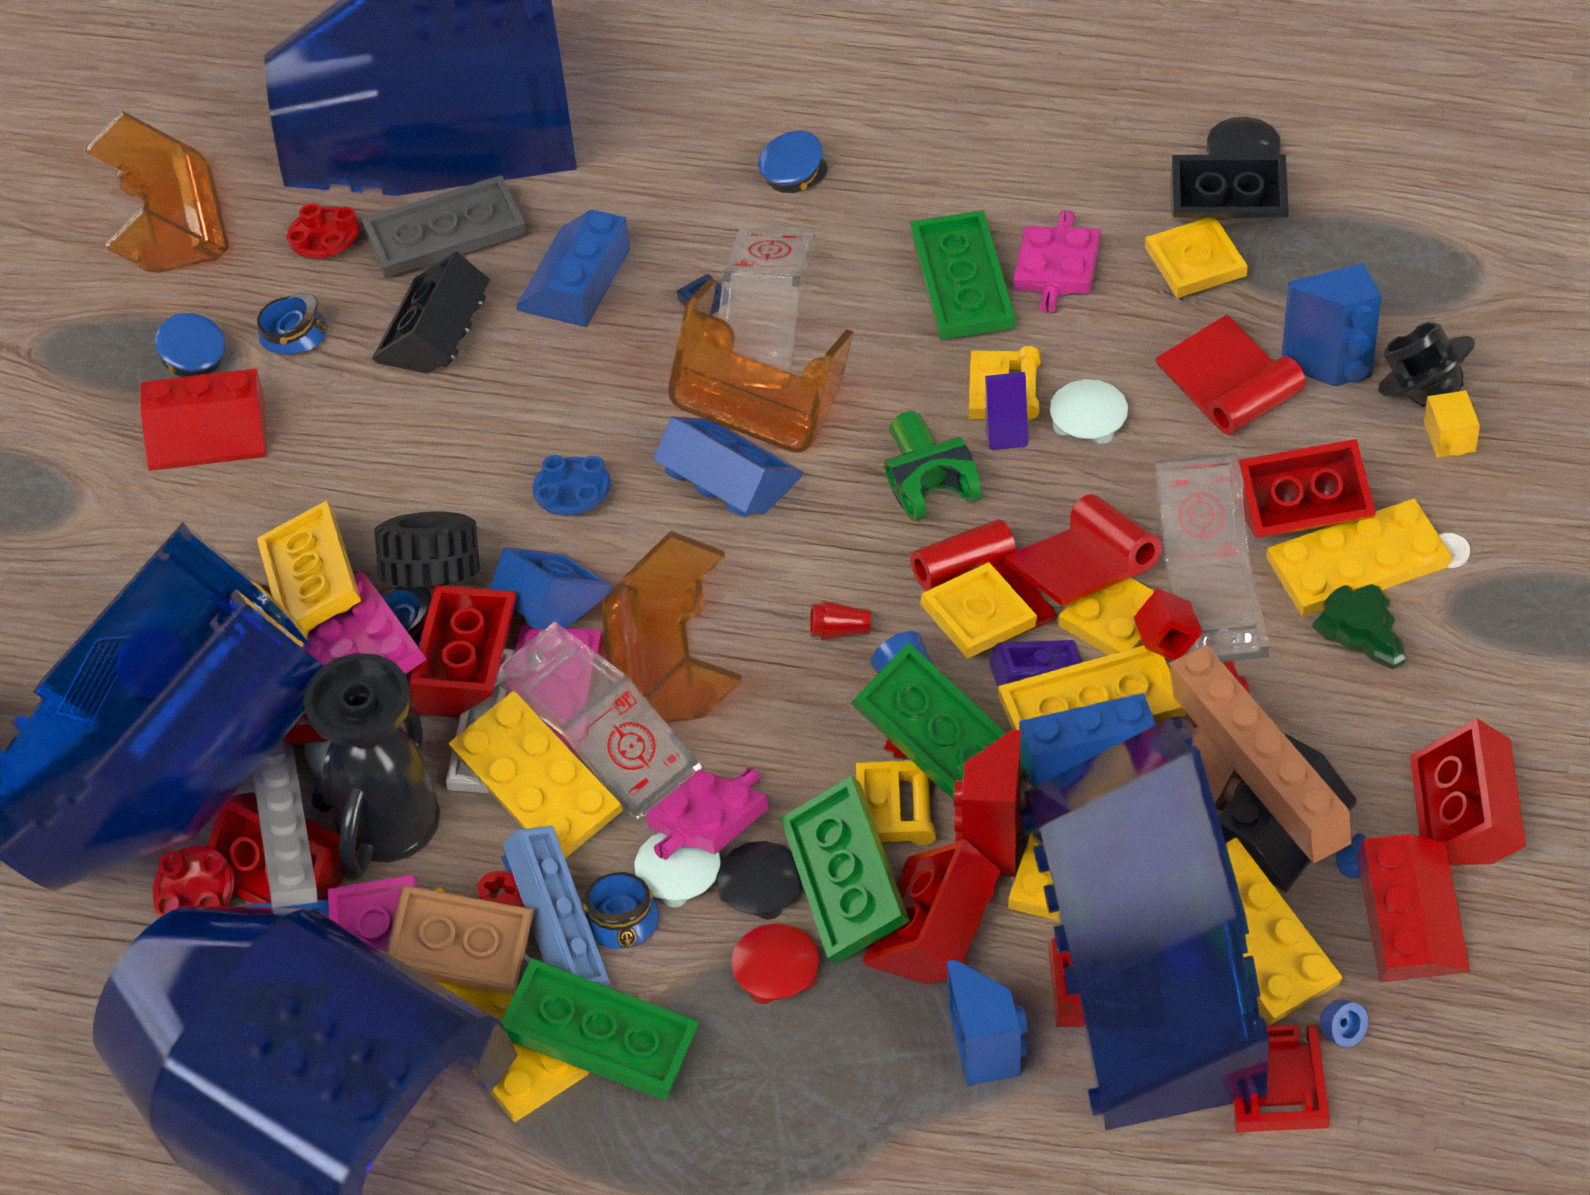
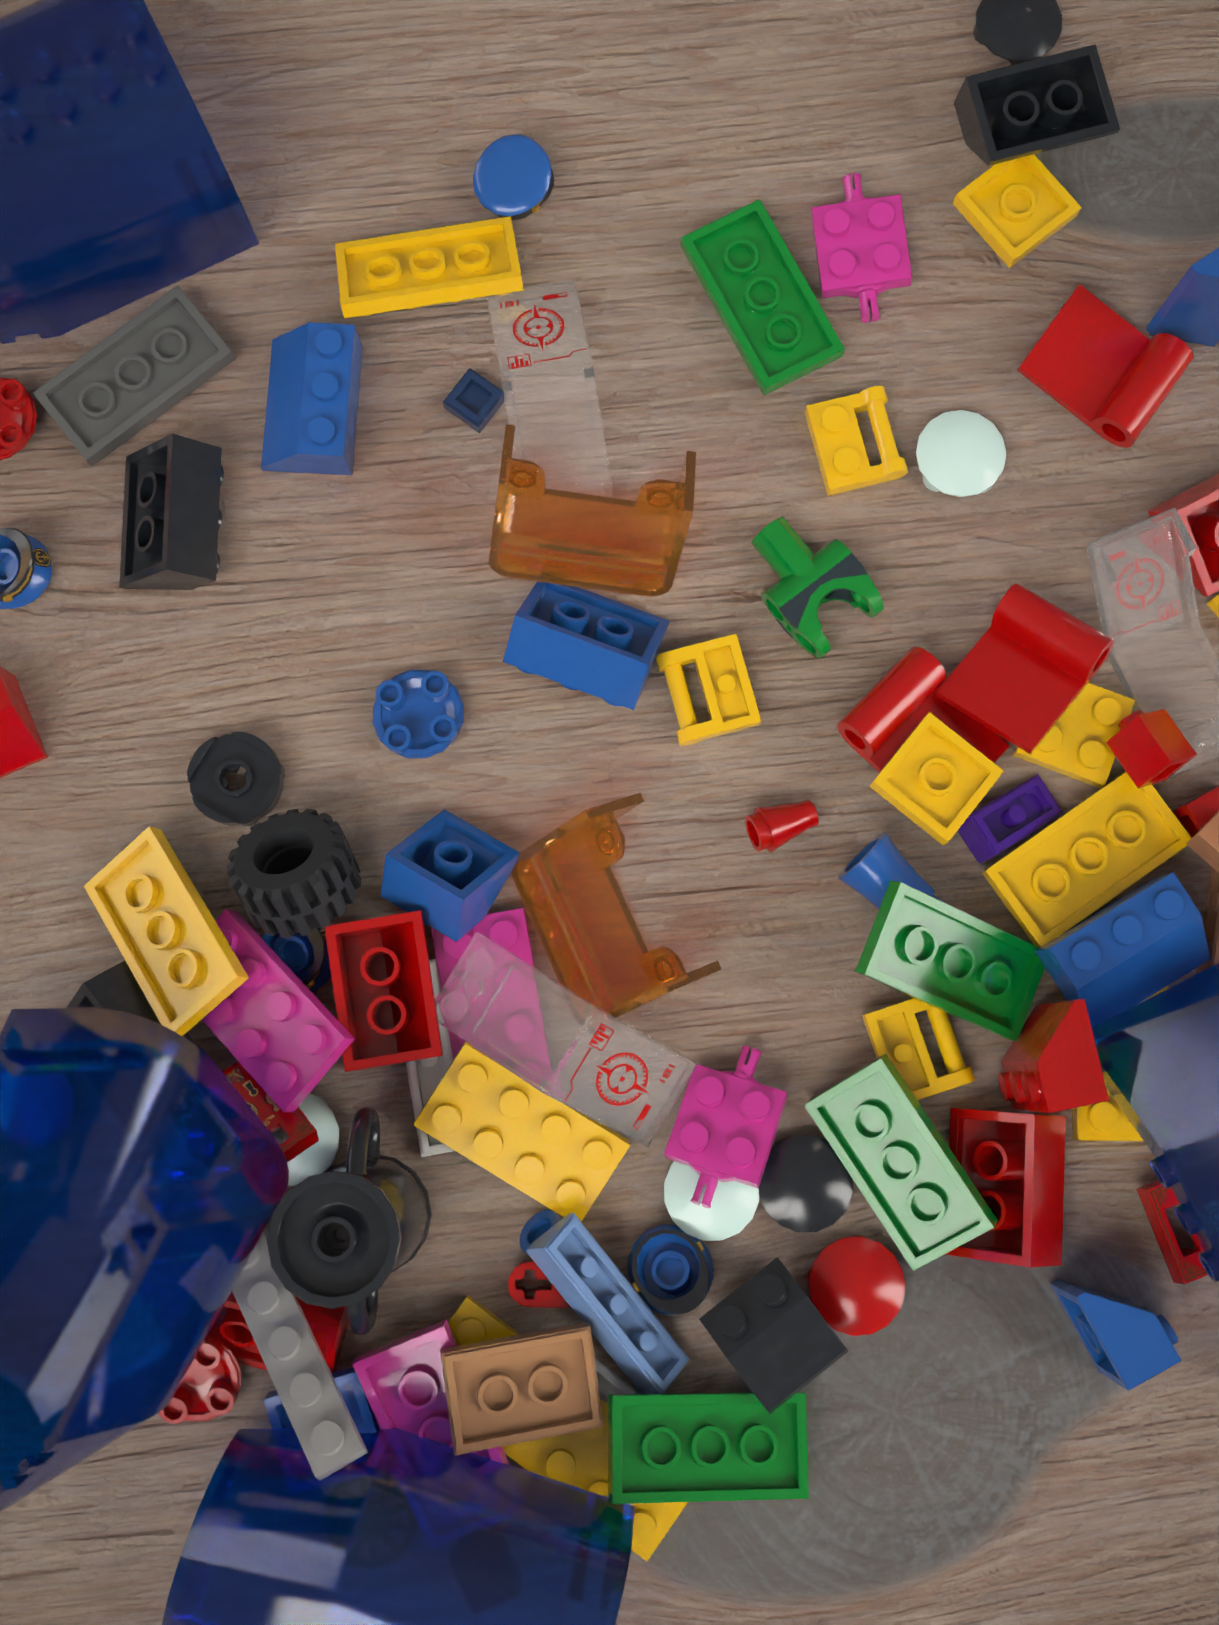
camera: 20 degrees left, 30 degrees up
dark purple slope [985,372,1028,450] -> none
none -> black plate [187,732,285,826]
none -> yellow plate [335,216,524,319]
none -> yellow plate [656,634,761,746]
none -> black slope [699,1257,848,1414]

